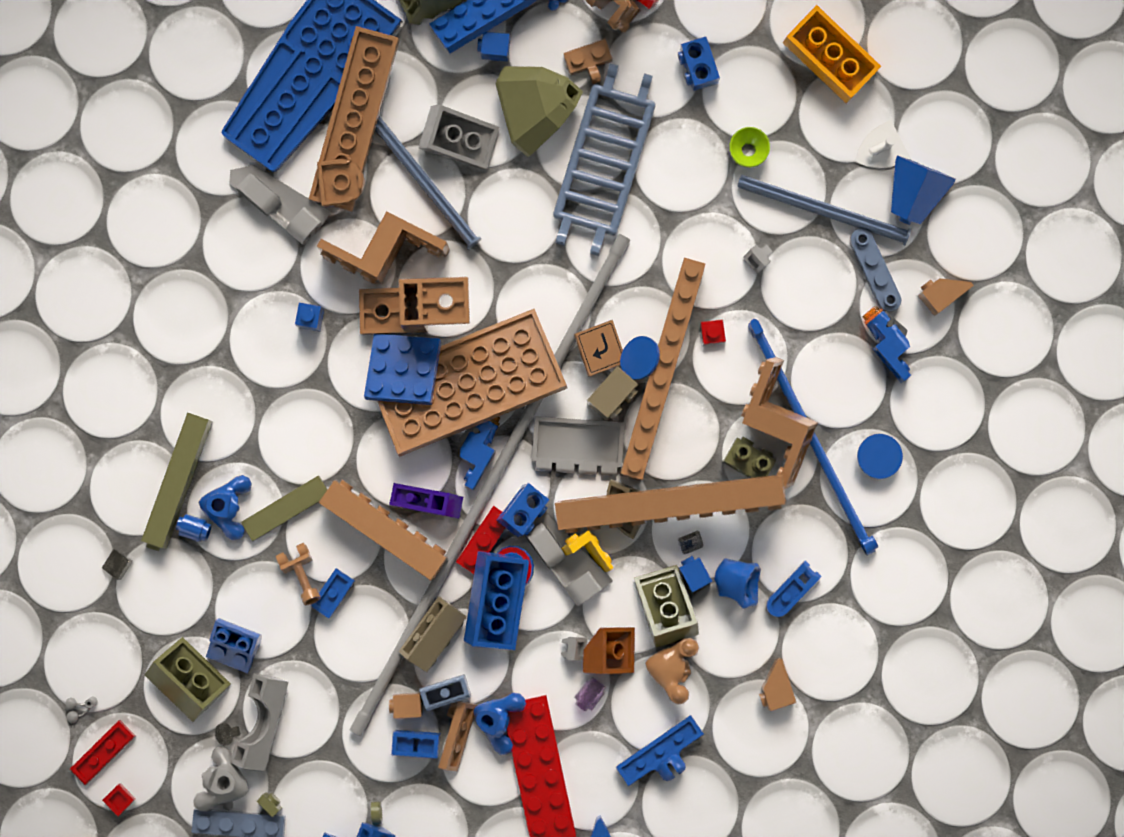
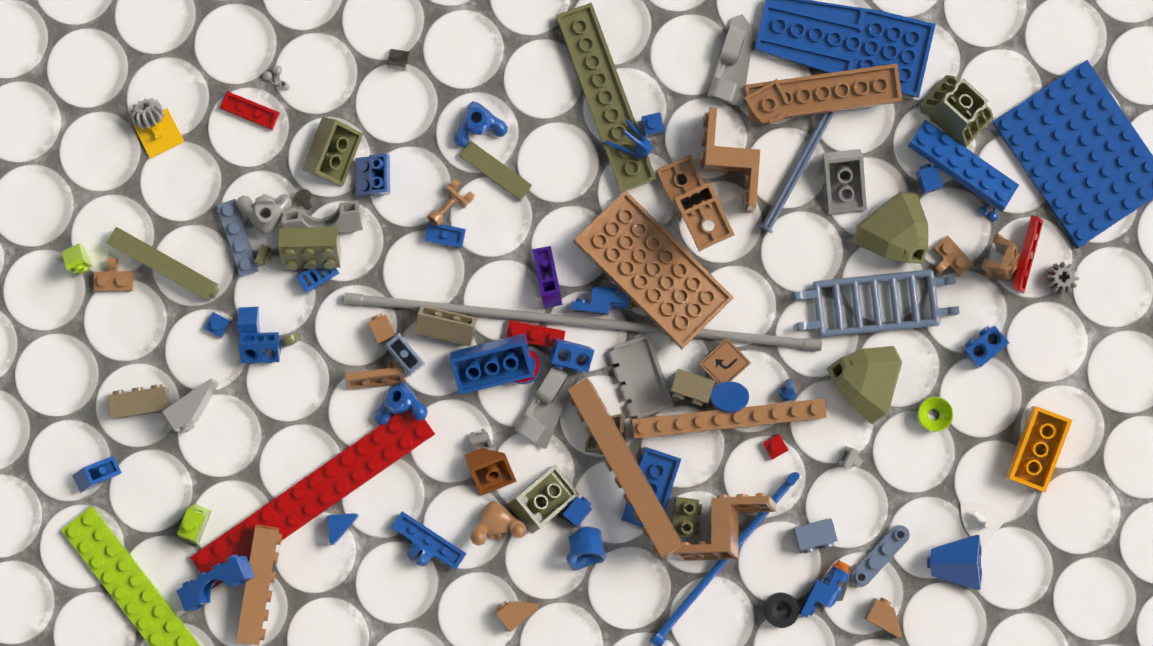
camera: 60 degrees right, 0 degrees up
red plate [102,783,136,816] -> none
olive brick [141,412,213,551] -> none
blue brick [176,514,212,542] -> none
medium nougat brick [319,480,448,581] -> none
blue plate [364,334,441,405] -> none
blue brick [391,730,441,758] -> none
yellow bracket [561,531,614,572] -> none
clear purple brick [574,677,607,712] -> none
clear smoke slope [677,531,703,554] -> none
sand blue axle [737,175,911,246] -> none
blue plate [766,560,822,617] -> none
blue piece [857,434,903,479] -> none
none -> olive brick [278,227,341,270]
none -> blue slope [296,268,340,294]
none -> olive plate [556,2,657,193]
none -> blue plant [605,119,654,159]
none -> blue tile [621,447,681,528]
none -> black tyre [763,592,799,628]
none -> blue plate [778,379,797,401]
none -> sand blue brick [793,518,838,553]
none -> olive brick [826,346,902,425]

